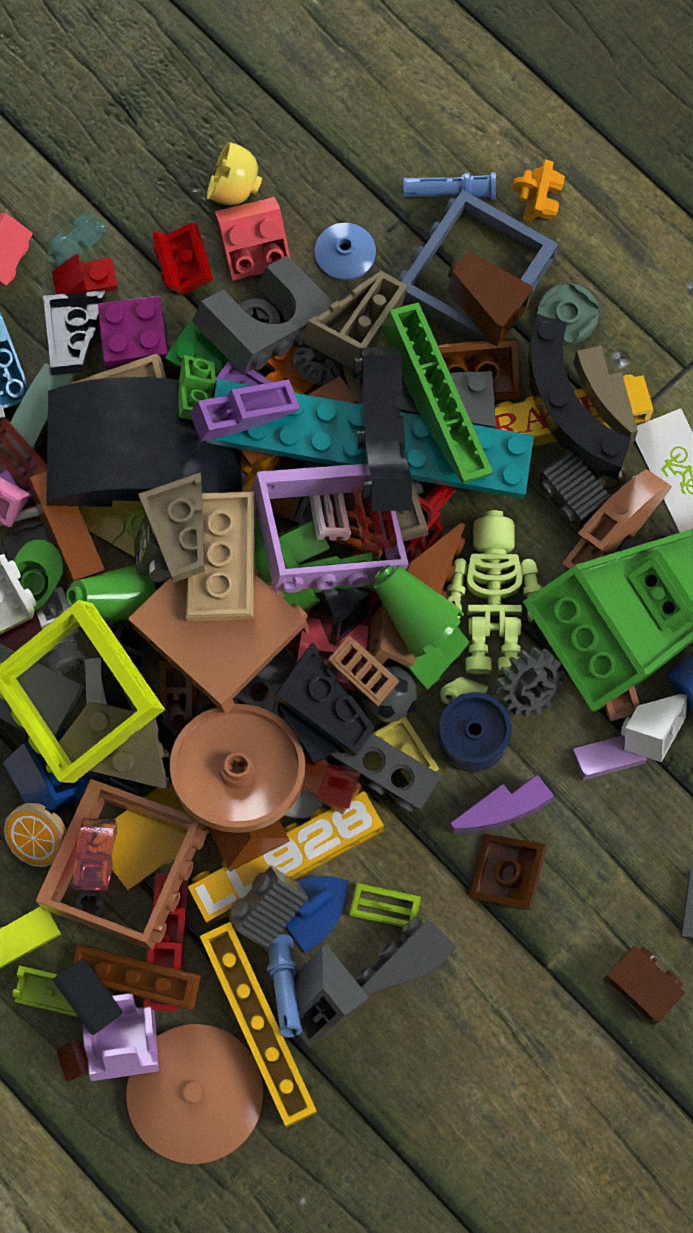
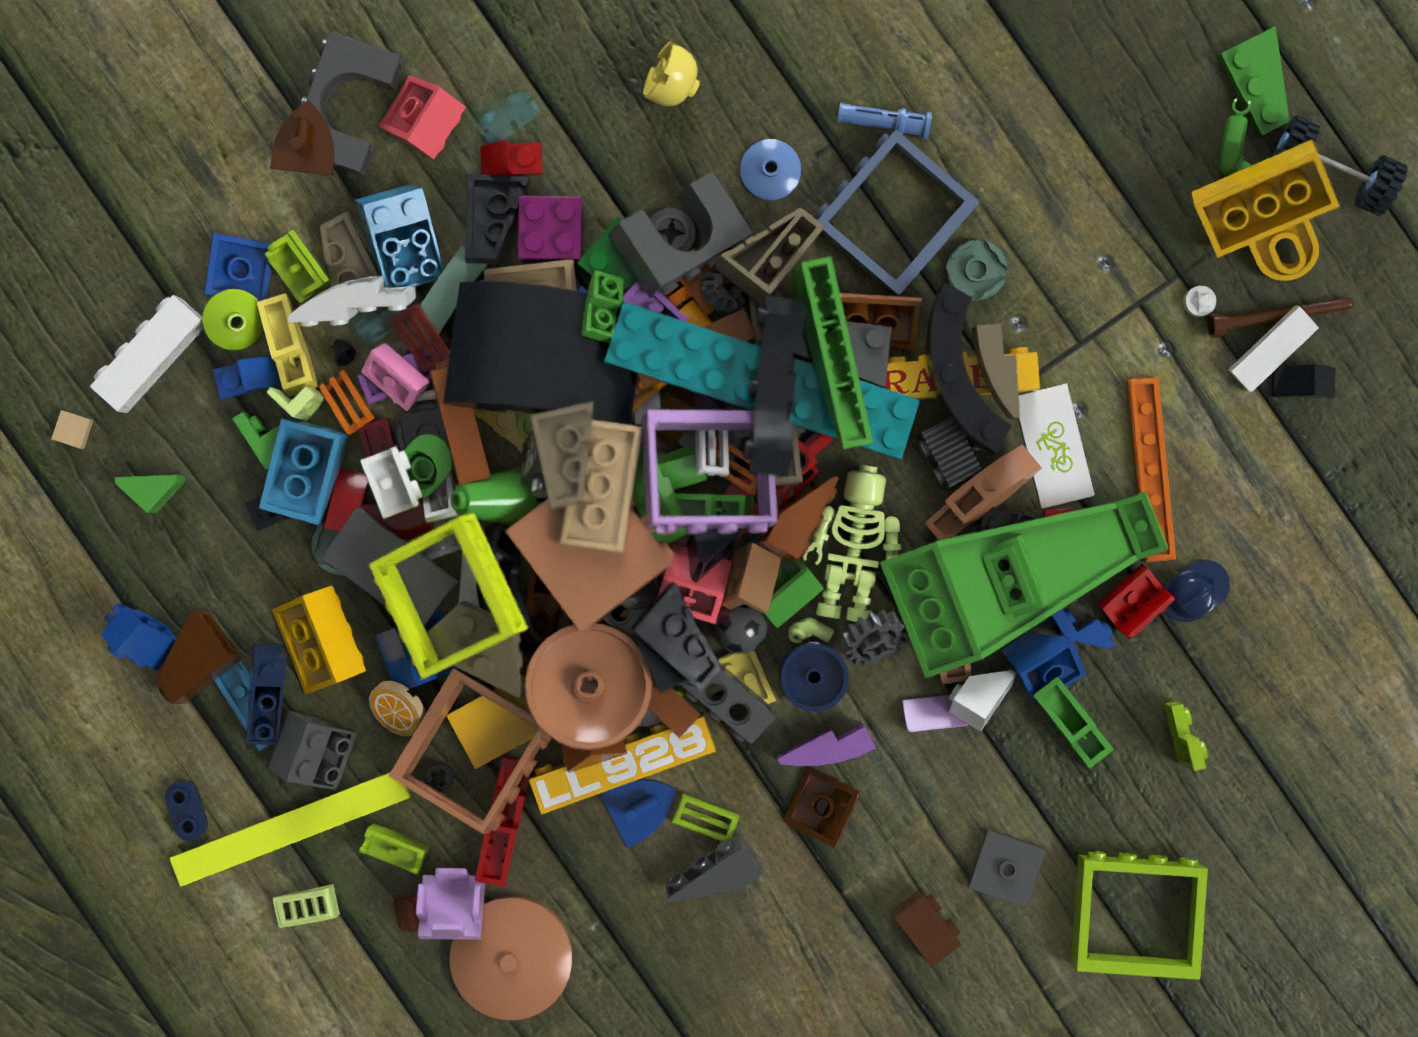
camera: 10 degrees right, 15 degrees up
black slope [53,959,123,1035] -> none
dark orange tile [72,944,201,1010] -> none
clear pink slope [73,818,118,891] -> none
red bracket [152,222,213,295] -> none
medium lavender slope [190,380,300,442] -> none
yellow brick [200,922,317,1128] -> none
coral slope [215,197,291,281] -> none
dark grey brick [228,865,308,949] -> none
medium blue pin [264,934,302,1037] -> none
dark grey slope [294,944,369,1048] -> none
clear red slope [317,764,361,809] -> none
medium nougat slope [327,636,400,707] -> none
clear red tile [351,486,397,550] -> none
bright green cone [374,564,464,658] -> none
reddish brown slope [448,251,533,347] -> none
light orange hips [512,159,565,222] -> none

